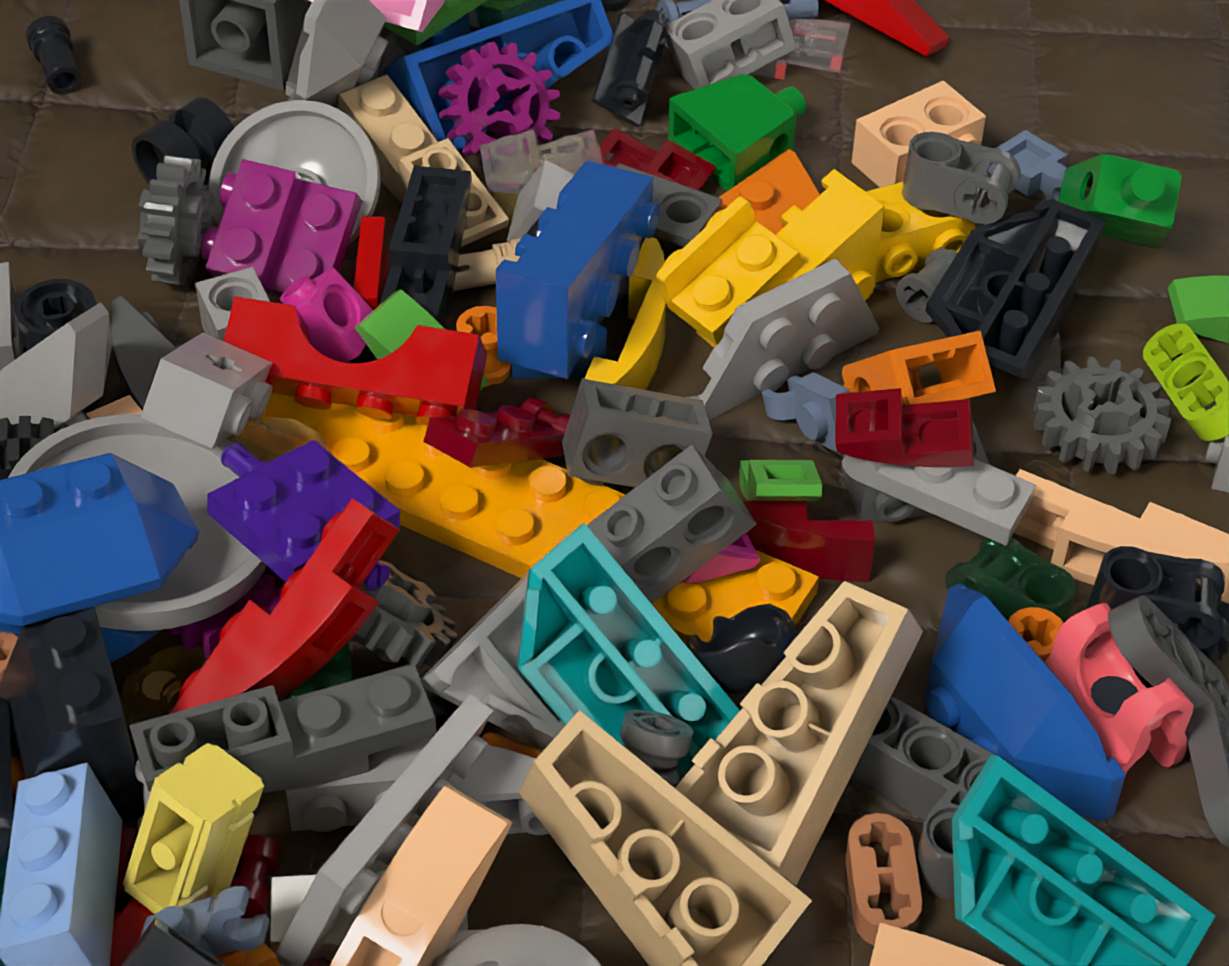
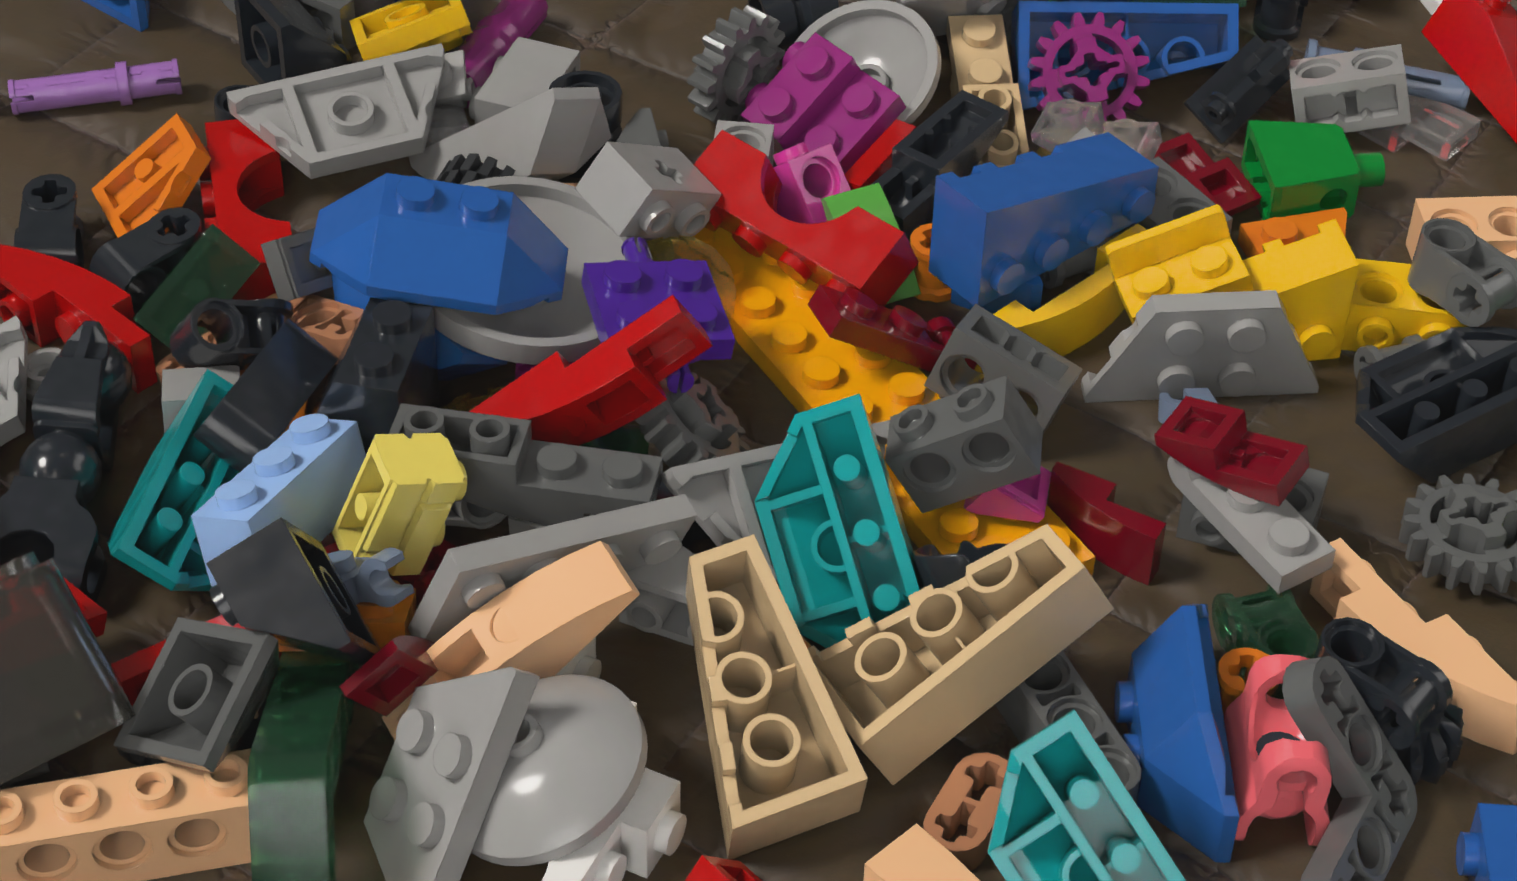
camera: 30 degrees right, 5 degrees down
dark grey wheel [619,710,694,788] -> none
bright green slope [739,460,822,502] -> none
orange torso [842,330,996,405] -> none

